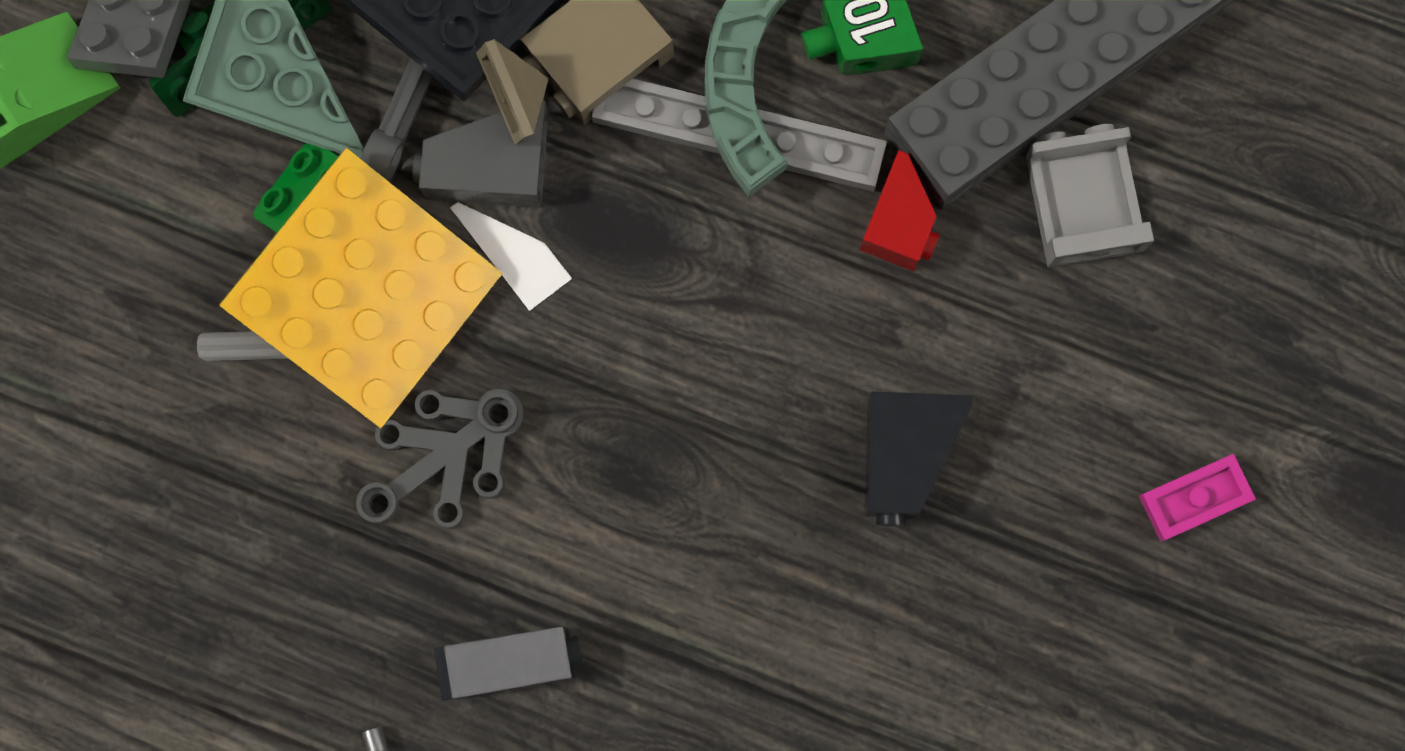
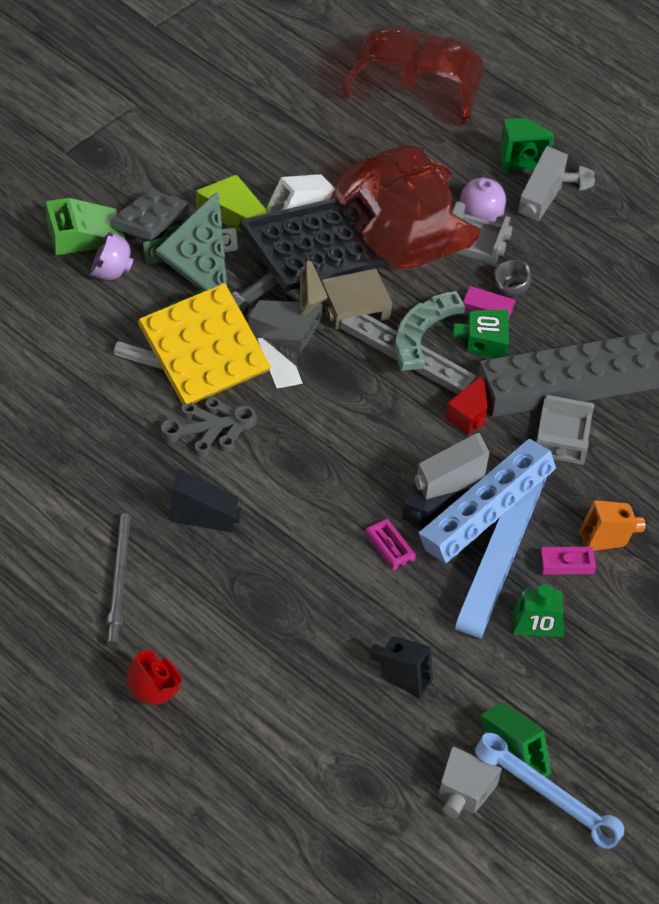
camera: 10 degrees right, 30 degrees down
none -> lavender cylinder [90,231,133,281]
none -> dark pink tile [365,518,416,570]
none -> light grey slope [415,433,489,499]
none -> light blue brick [419,439,556,564]
none -> light blue beam [455,477,547,639]
none -> green torso [513,584,564,637]
none -> orange torso [579,501,645,551]

